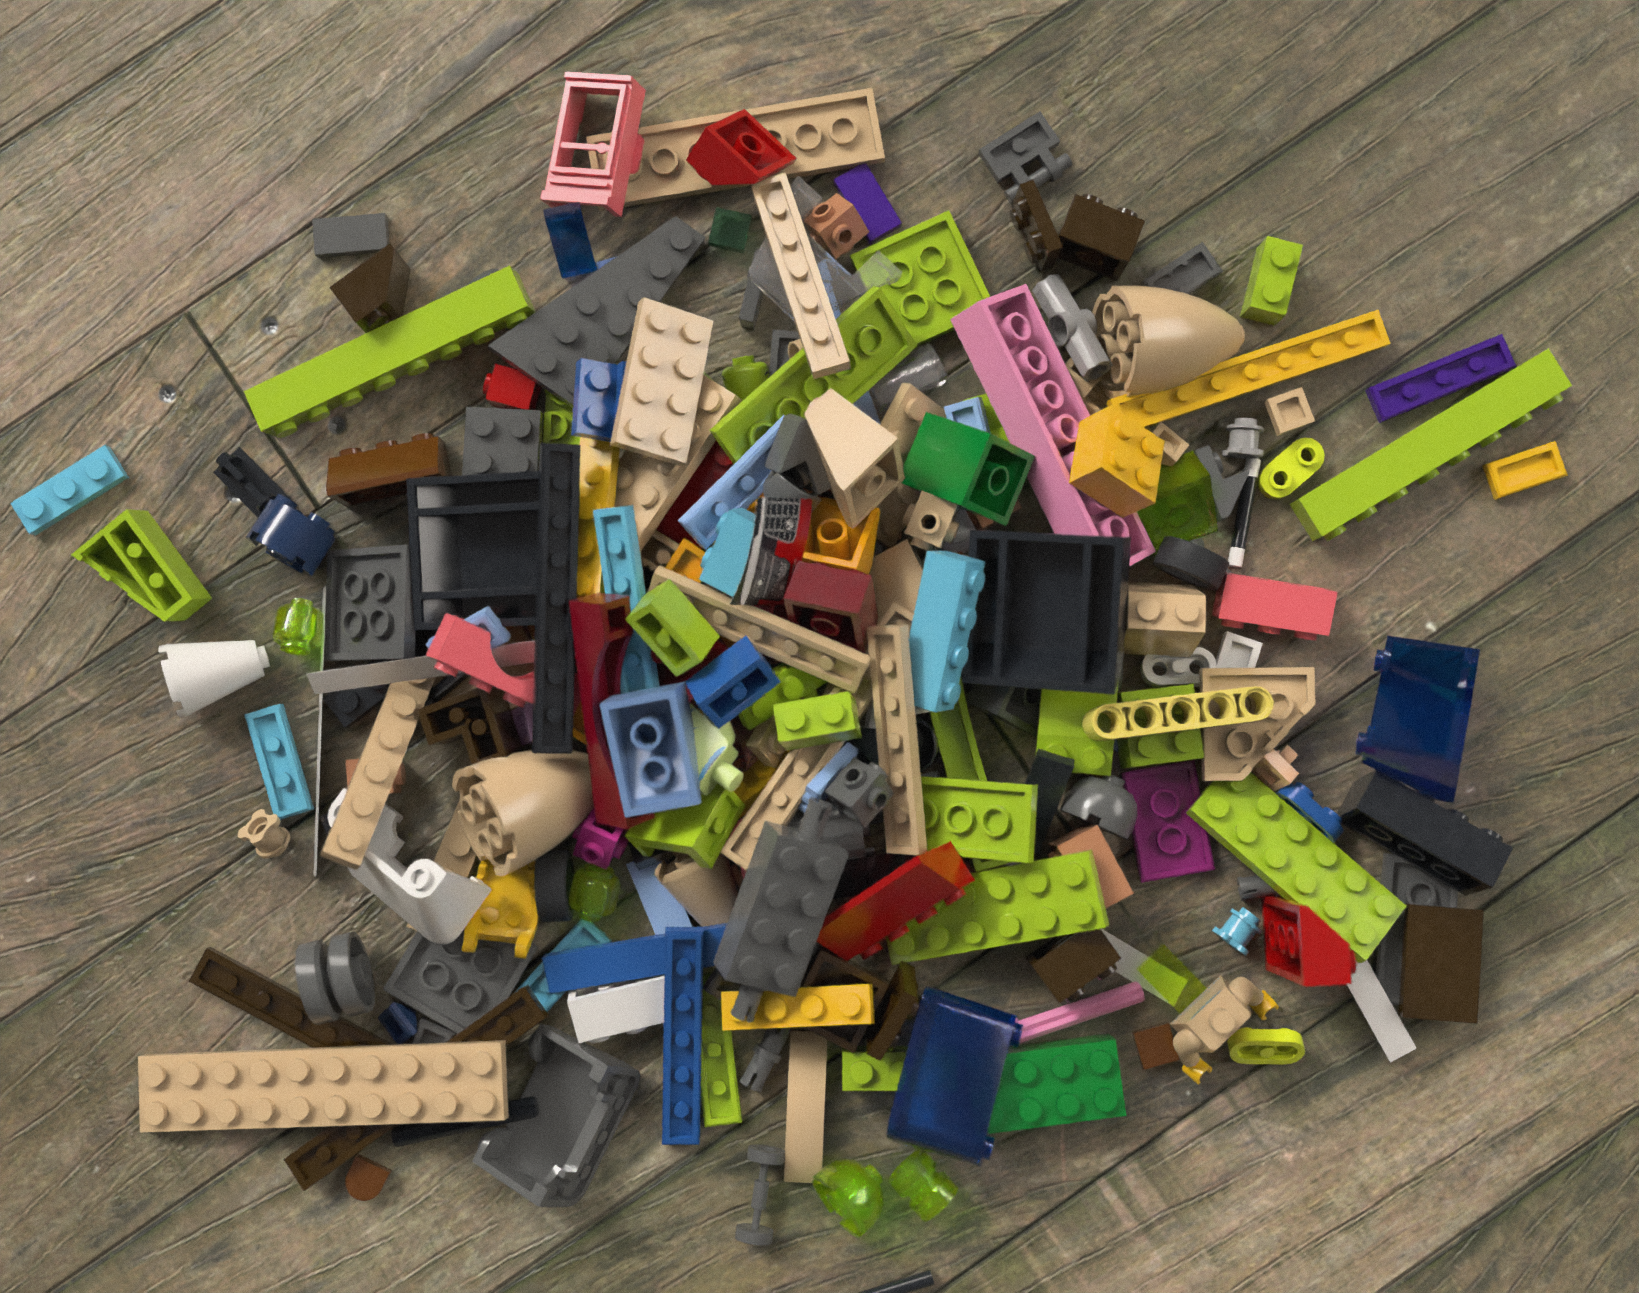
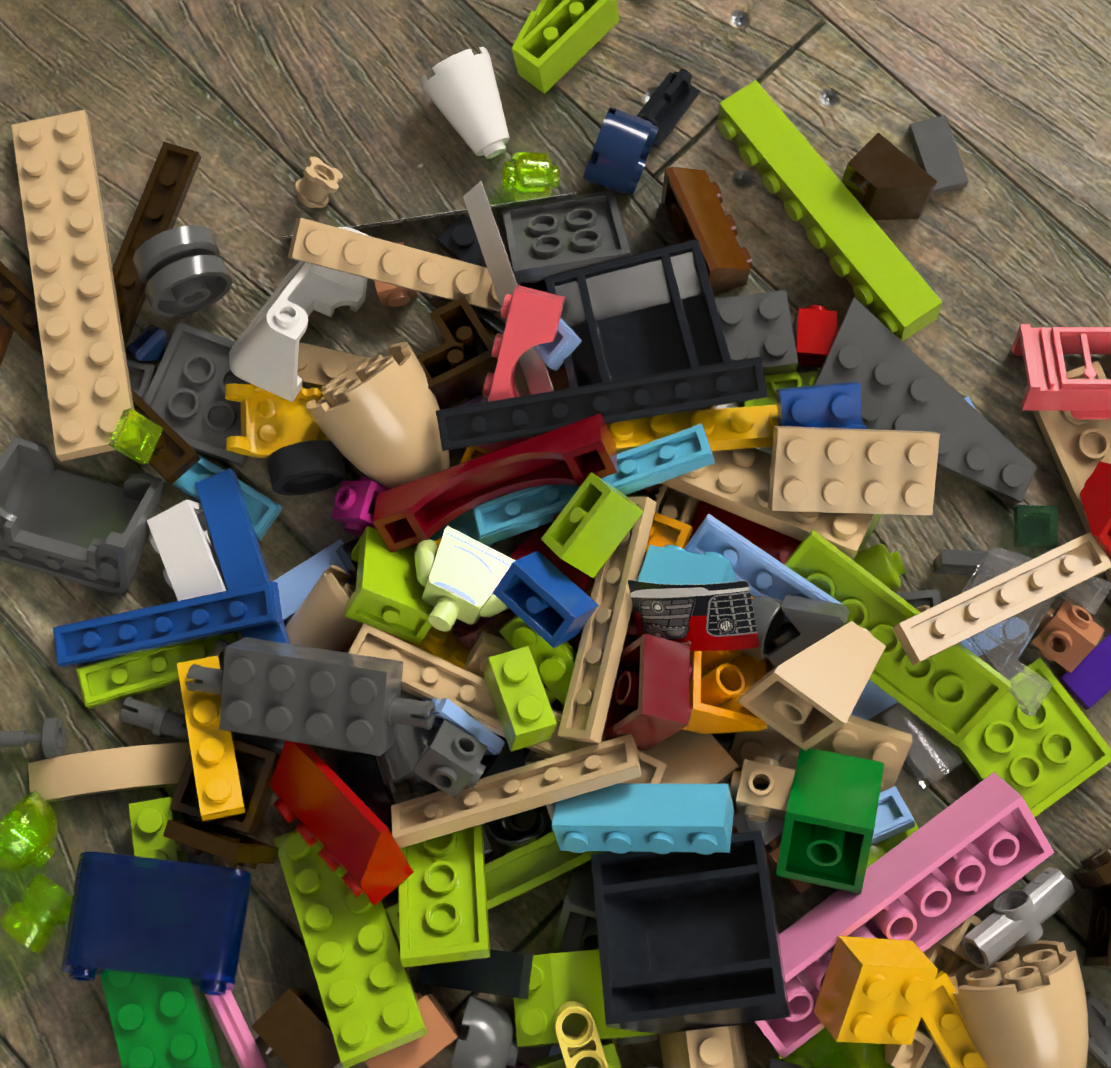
camera: 85 degrees right, 10 degrees down
medium azure tile [244,704,314,820] -> none
black axle [391,1096,539,1147] -> none
clear blue tile [543,202,597,279] -> none
clear neon green head [569,863,620,922] -> none
medium blue slope [600,682,702,817] -> none
none -> clear neon green tile [109,409,163,464]

